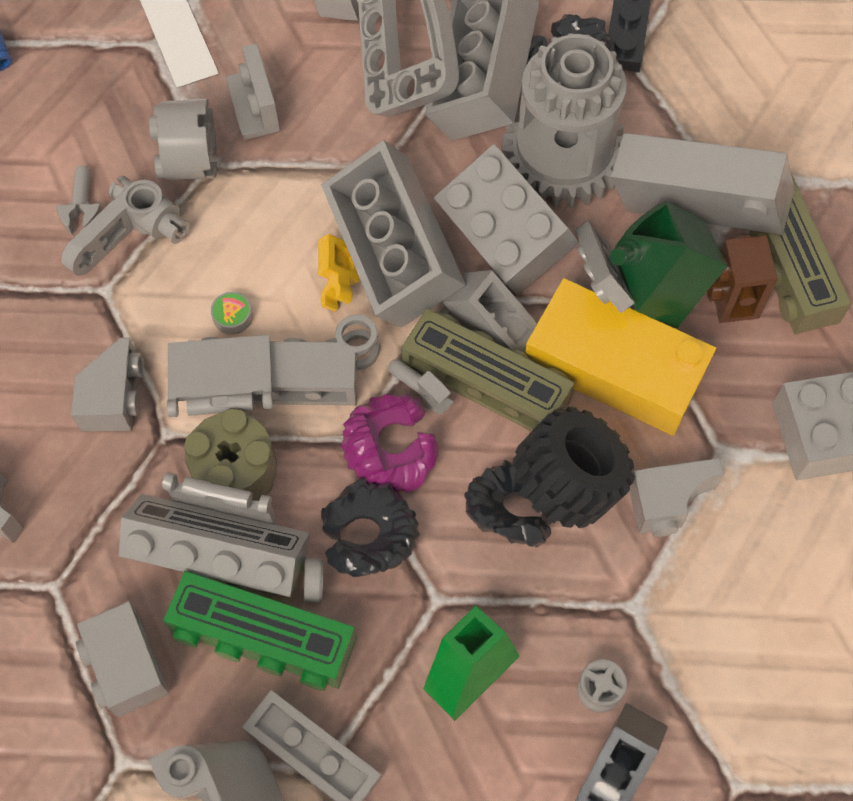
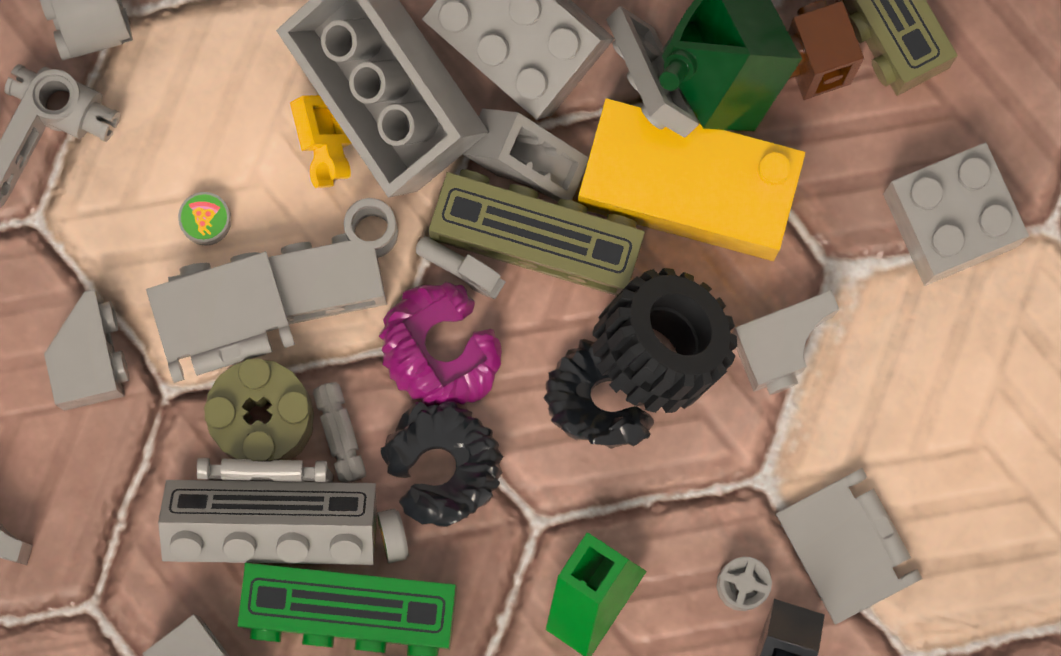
camera: 15 degrees left, 15 degrees up
none -> light grey axle [313,382,366,483]
none -> light grey piece [776,468,923,625]

